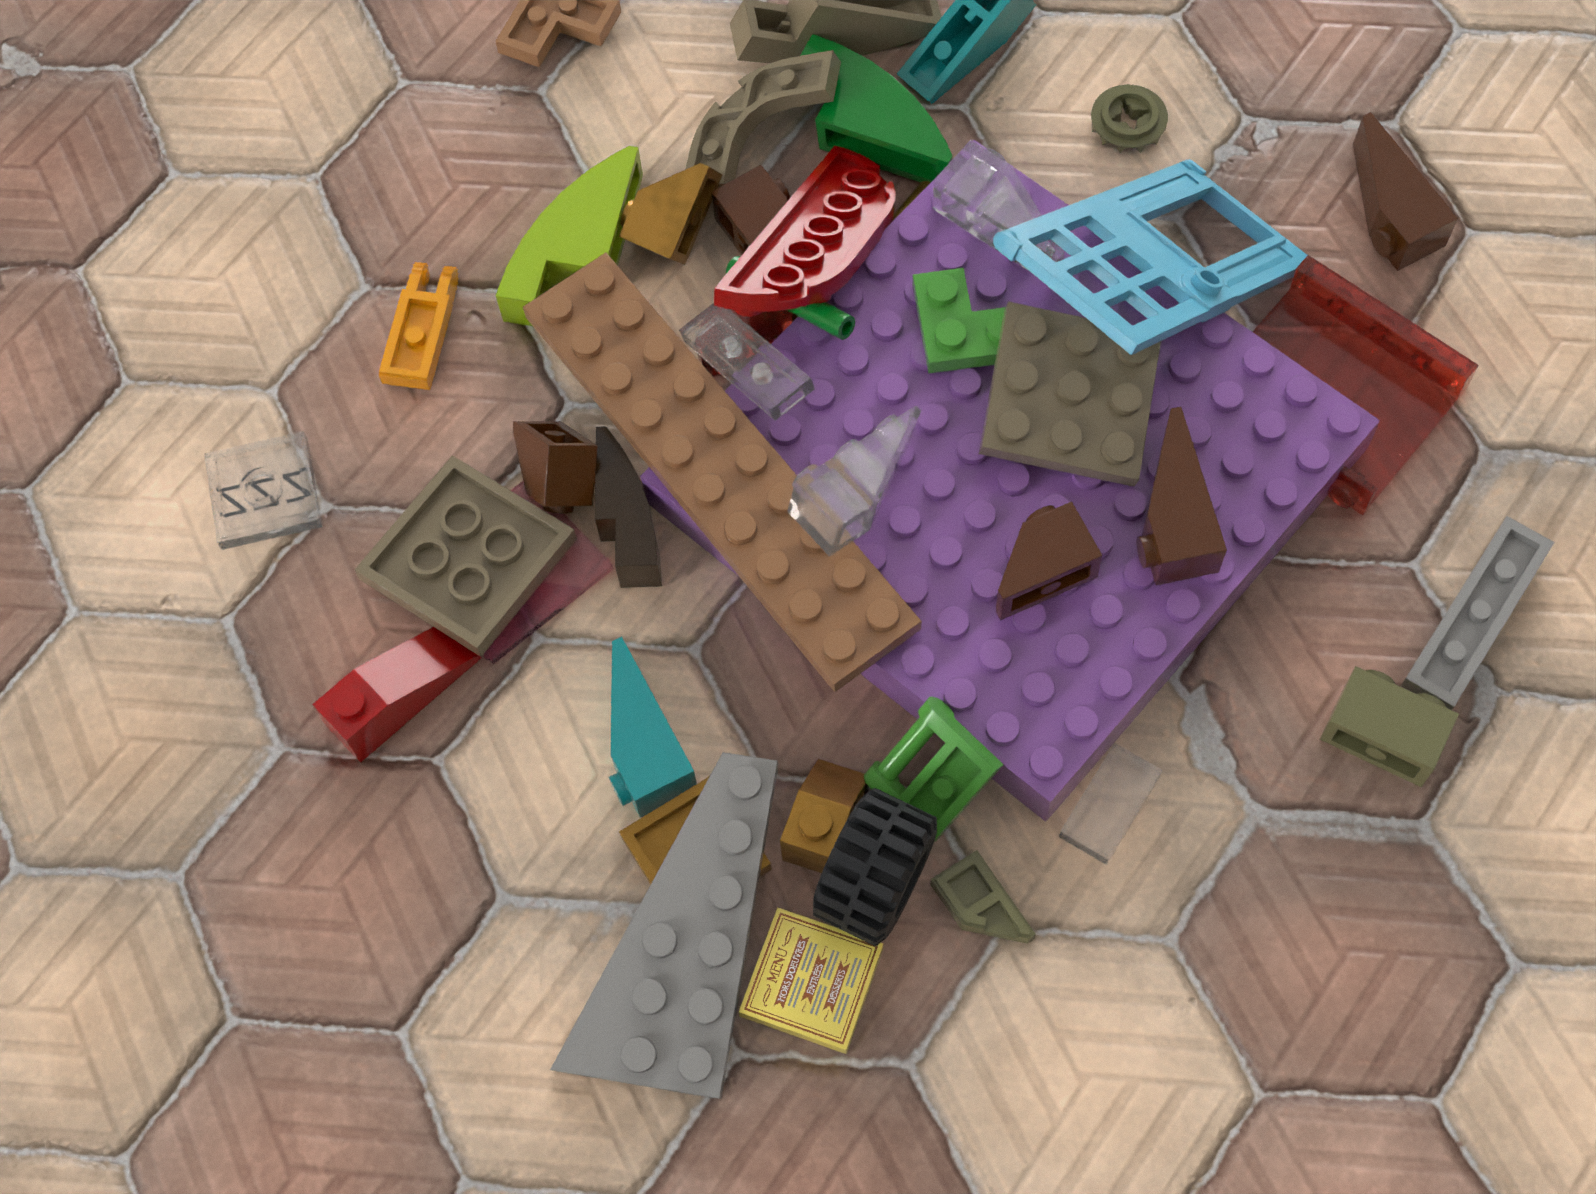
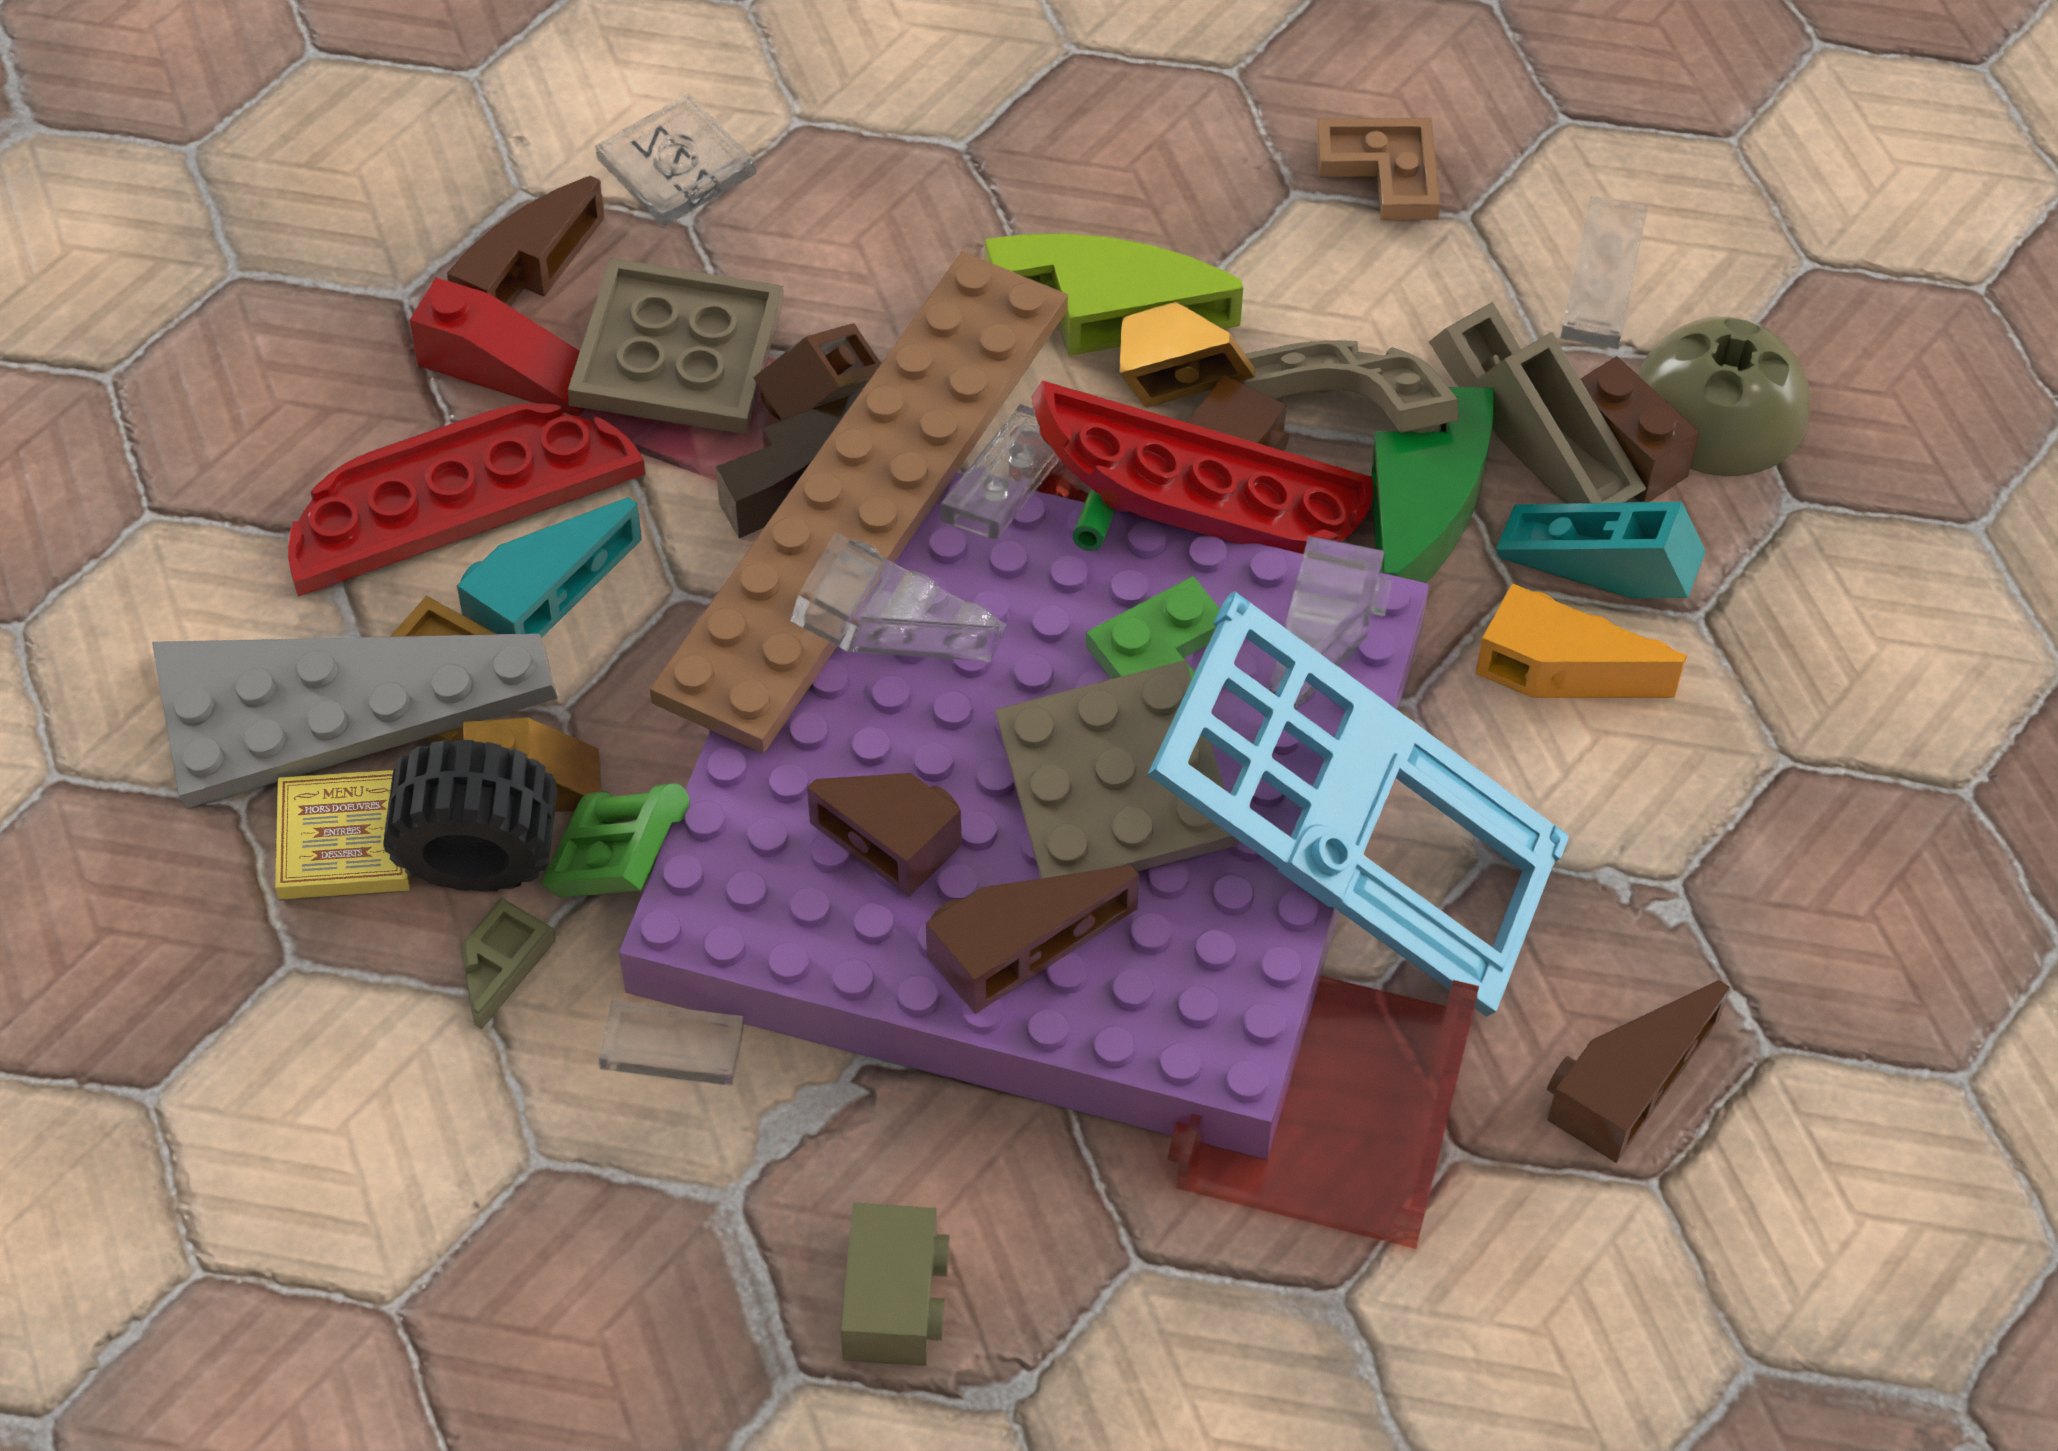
camera: 60 degrees right, 10 degrees down
light orange hinge [379,262,459,390] -> none
olive gear [1091,84,1168,153] -> none
light grey plate [1401,516,1555,710] -> none
none -> red plate [288,403,646,597]
none -> reddish brown slope [447,176,605,306]
none -> light orange slope [1475,583,1687,698]

